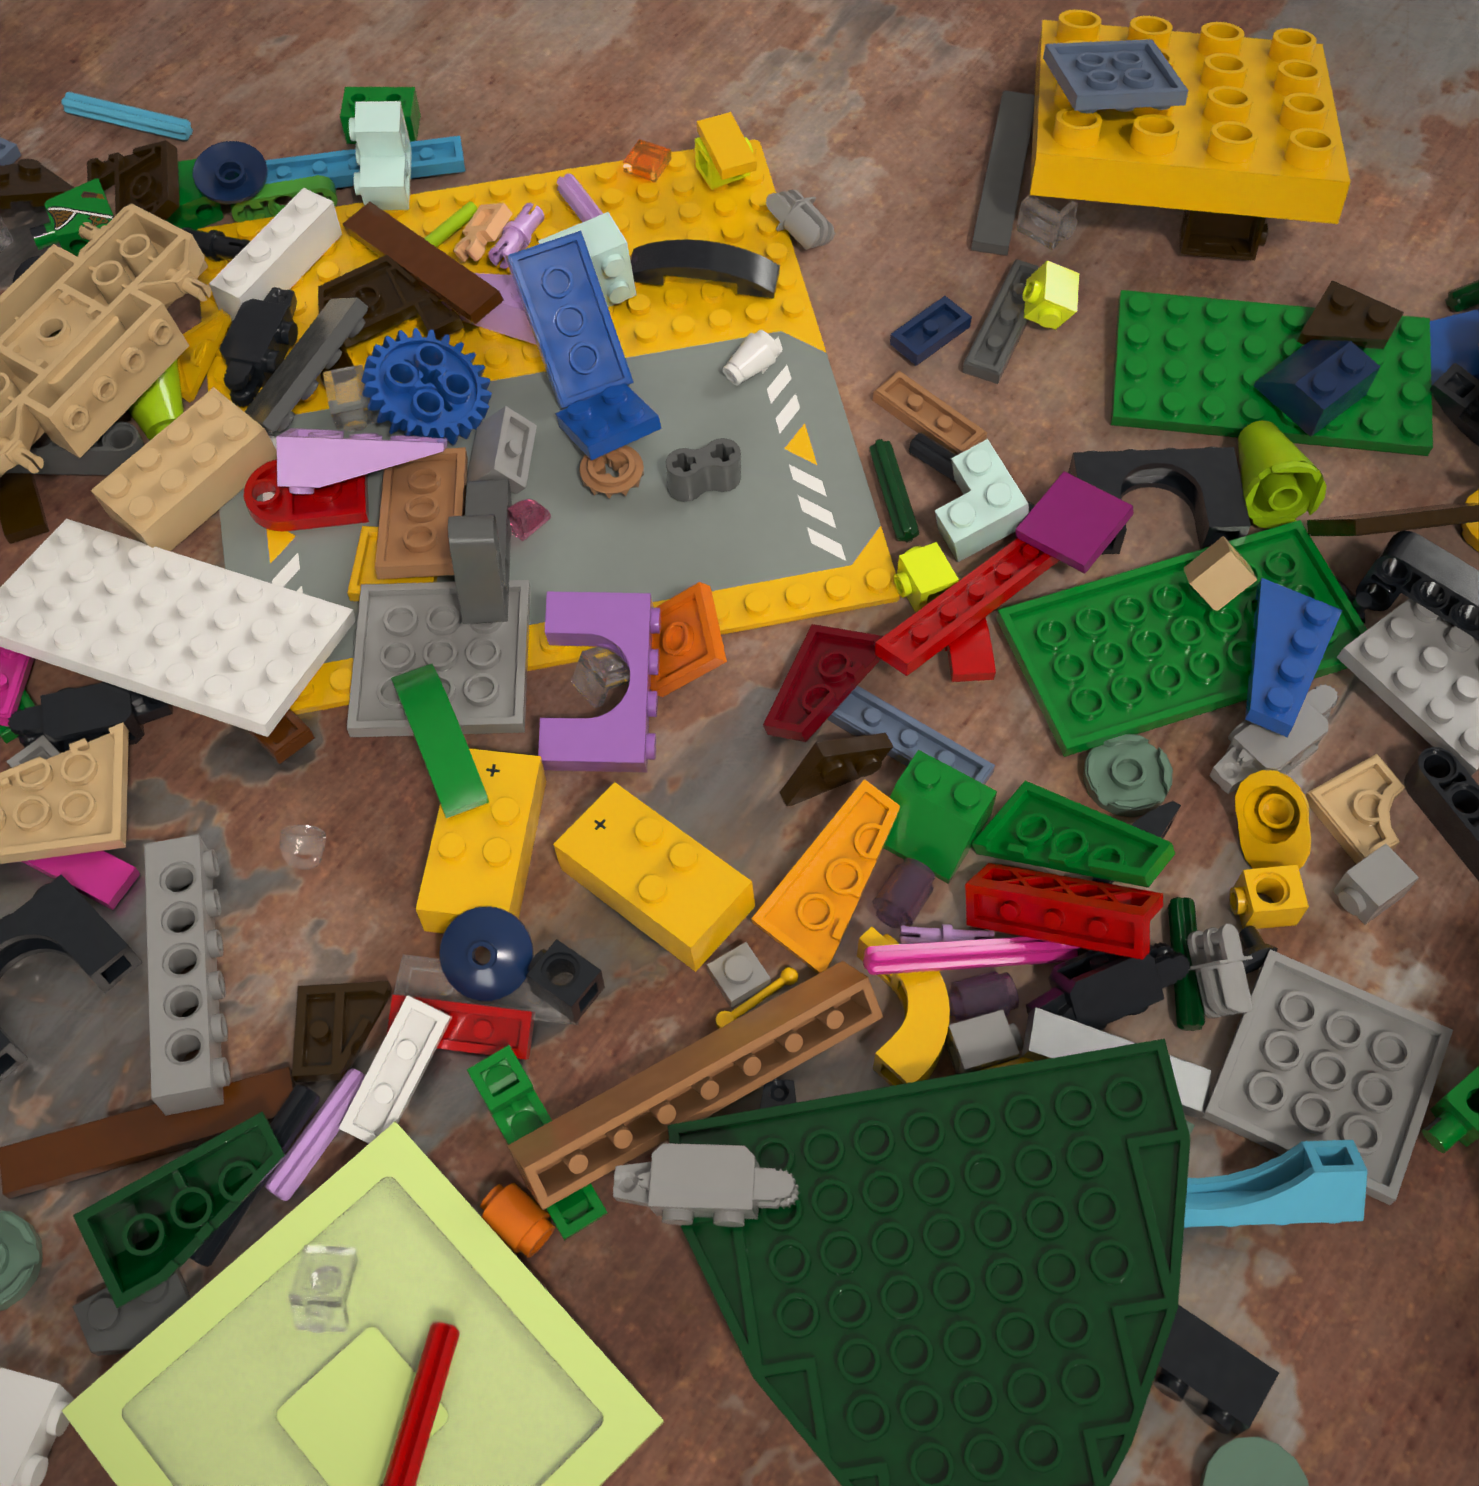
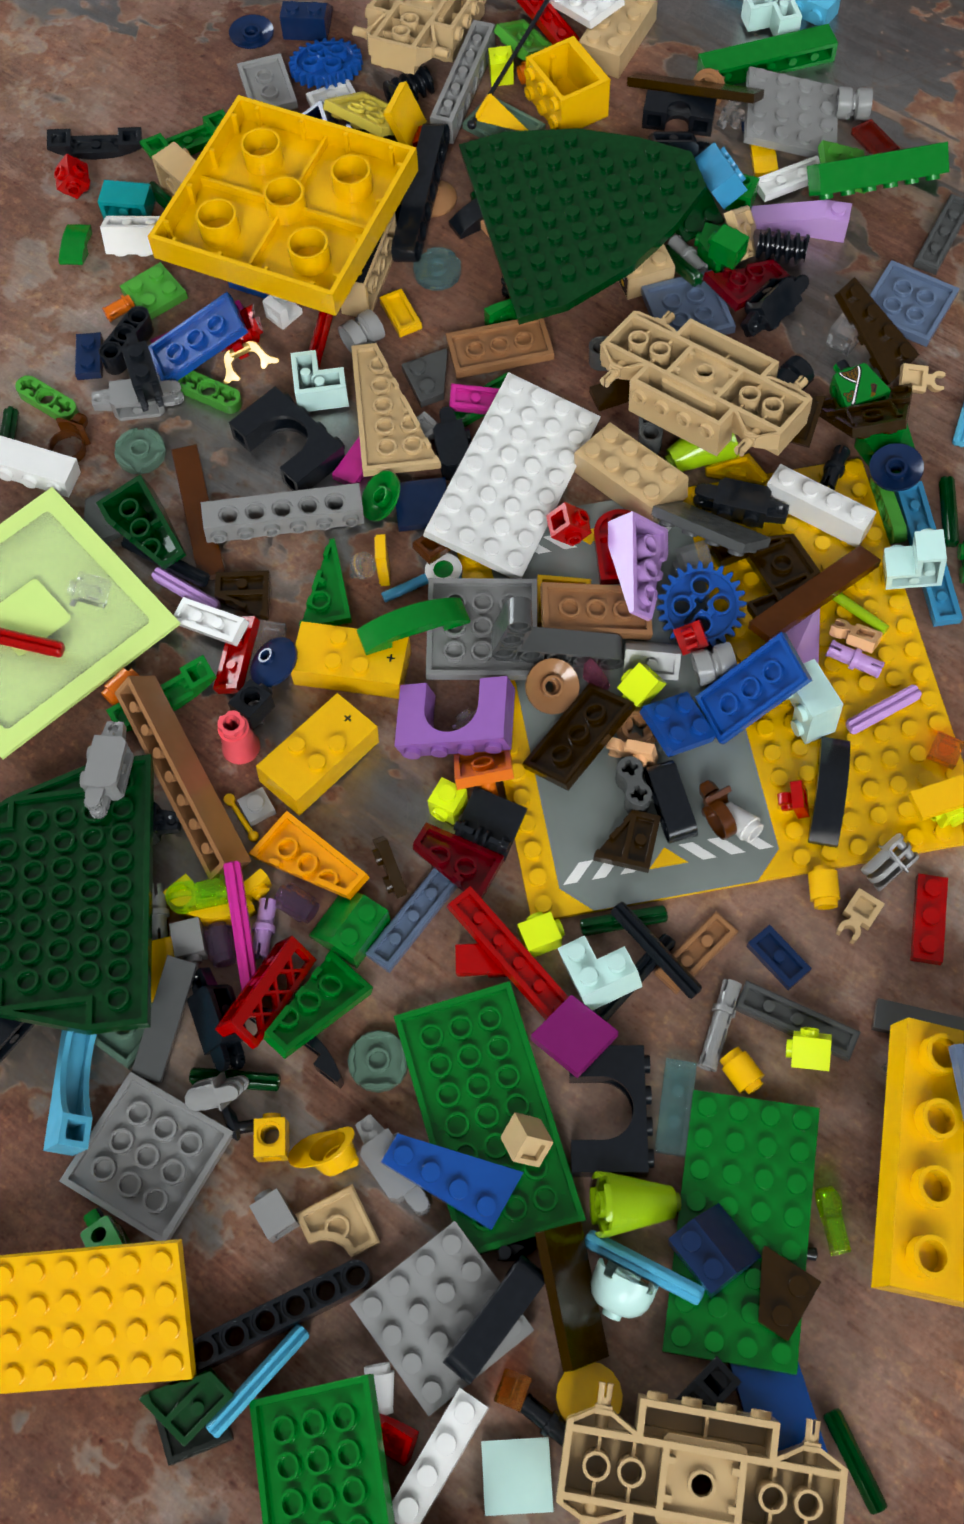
camera: 95 degrees right, 5 degrees up
none -> clear neon green piece [165,874,228,914]
none -> coral plant [218,710,260,765]
none -> green wing [299,538,352,627]
none -> green dish [362,471,400,521]
none -> yellow tile [374,534,390,586]
none -> piece [381,553,463,603]
none -> dark blue tile [396,477,446,532]
none -> neon yellow brick [427,777,468,826]
none -> black hinge [453,786,528,862]
none -> dark brown tile [522,683,636,791]
none -> medium nougat dish [525,658,580,714]
none -> red brick [546,502,592,546]
none -> medium azure axle [585,1230,705,1305]
none -> light aqua cylinder [591,1258,659,1321]
none -> dark brown wing [593,810,661,873]
none -> light nougat plate [606,737,658,767]
none -> black axle [611,902,702,999]
none -> neon yellow brick [617,662,667,708]
none -> black beam [644,760,698,844]
none -> clear light blue tile [654,1058,697,1158]
none -> red tile [673,619,710,656]
none -> light grey wheel [690,642,737,686]
none -> light grey pin [697,979,742,1072]
none -> reddish brown piece [699,780,737,840]
none -> yellow brick [719,1046,765,1095]
none -> red tile [777,780,810,819]
none -> yellow brick [808,865,840,910]
none -> clear neon green piece [815,1185,851,1257]
none -> tan plate [836,888,885,944]
none -> tan plate [898,363,946,394]
none -> red plate [910,873,948,965]
none -> dark green axle [939,476,960,548]

